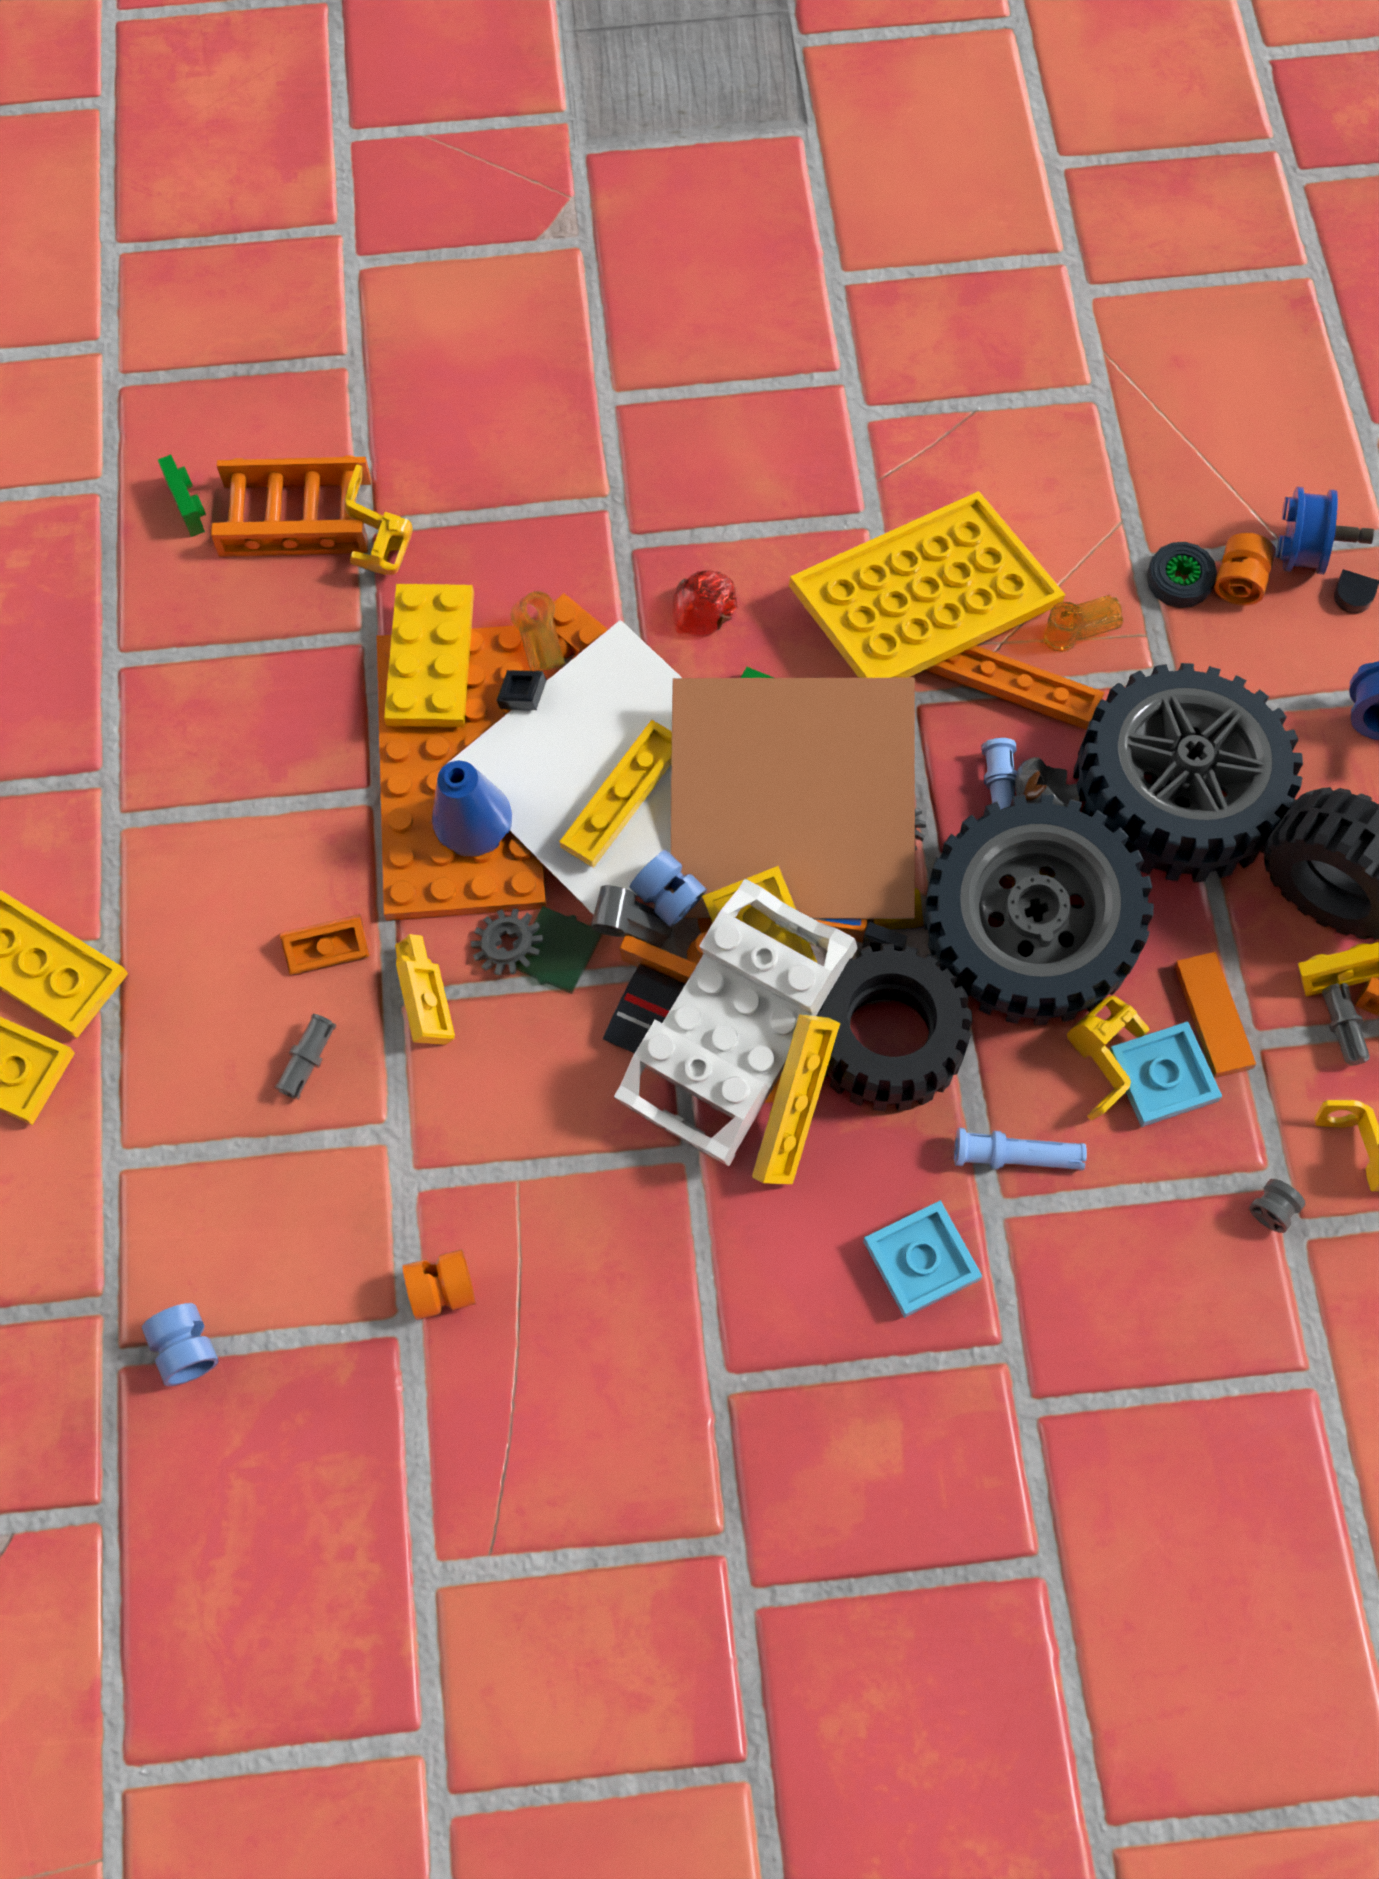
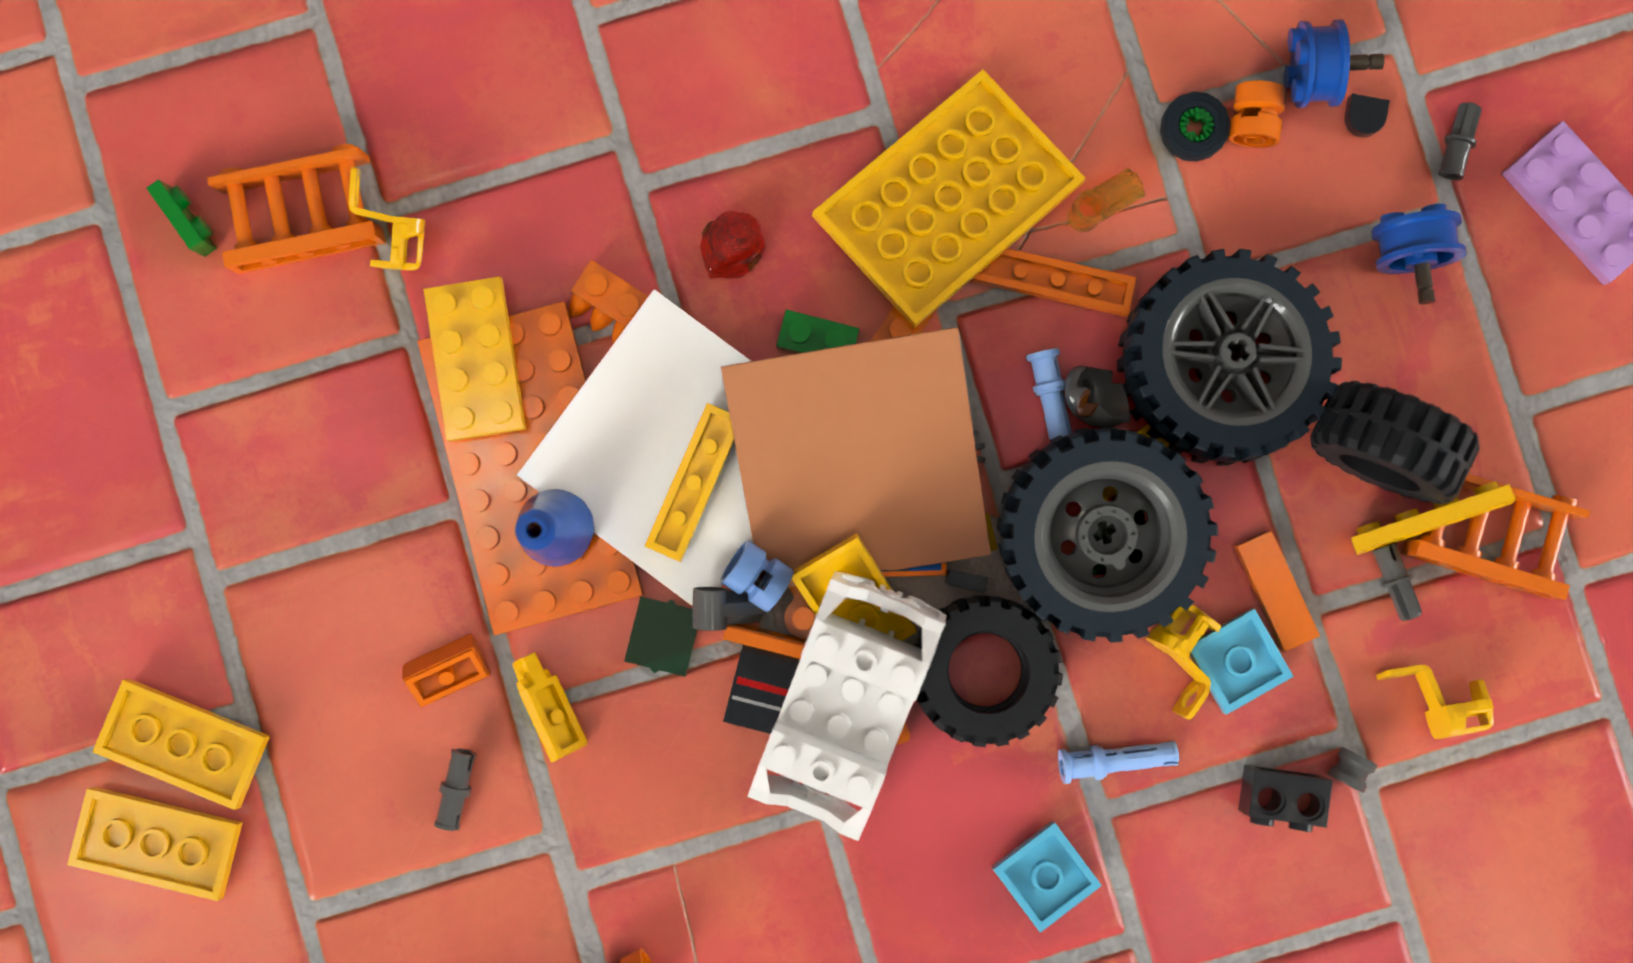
camera: 10 degrees left, 20 degrees up
dark grey gear [471,909,543,975] -> none
black tile [496,670,547,710] -> none
clear yellow piece [510,591,565,671] -> none
yellow plate [752,1014,840,1184] -> none
none -> black brick [1238,764,1333,832]

